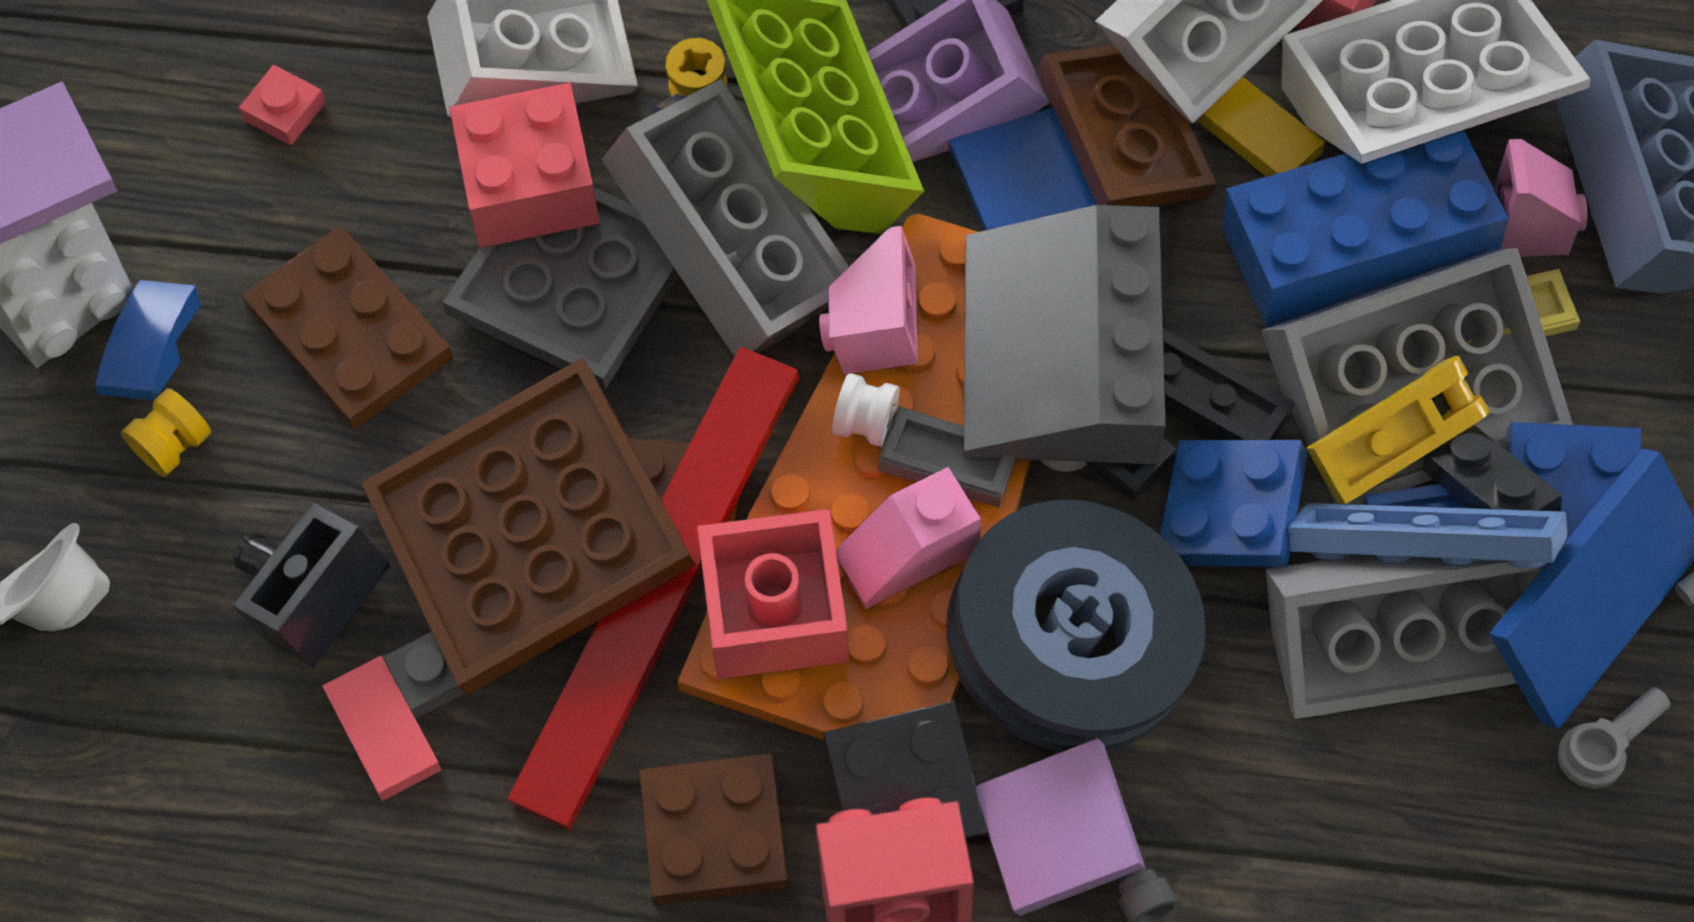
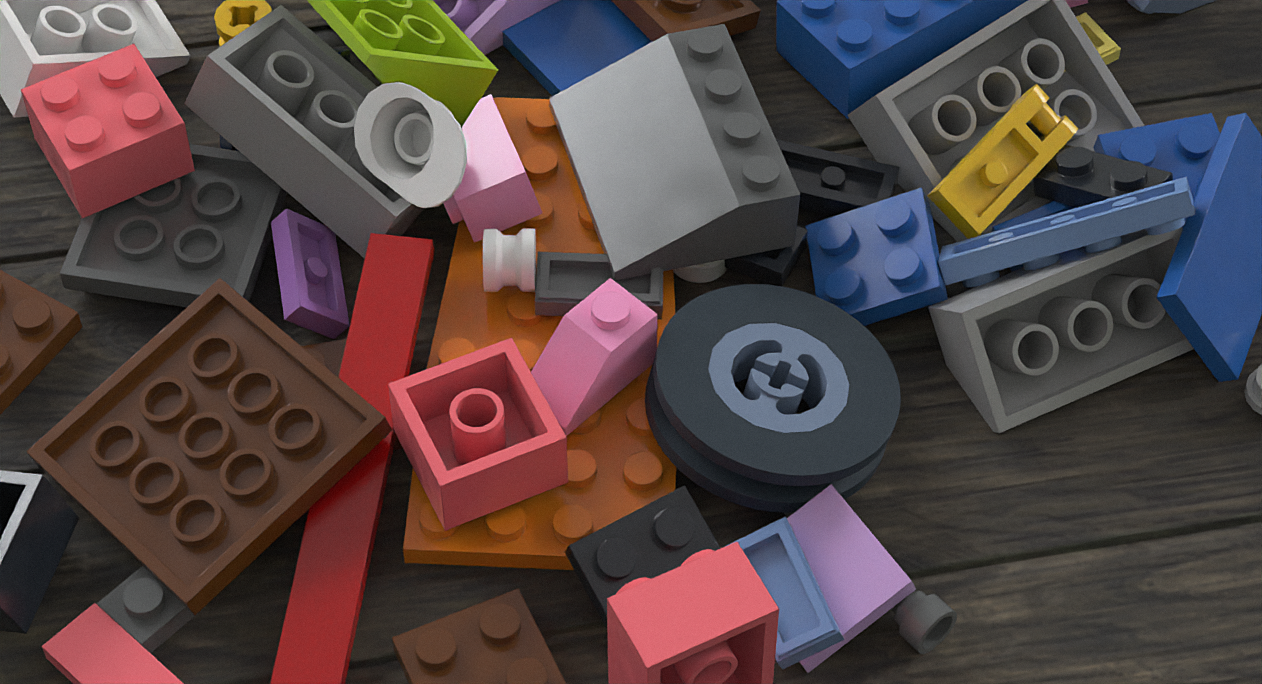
camera: 20 degrees left, 10 degrees down
none -> medium lavender plate [271,209,350,339]
none -> white piece [354,82,467,208]
none -> medium blue tile [726,517,845,670]

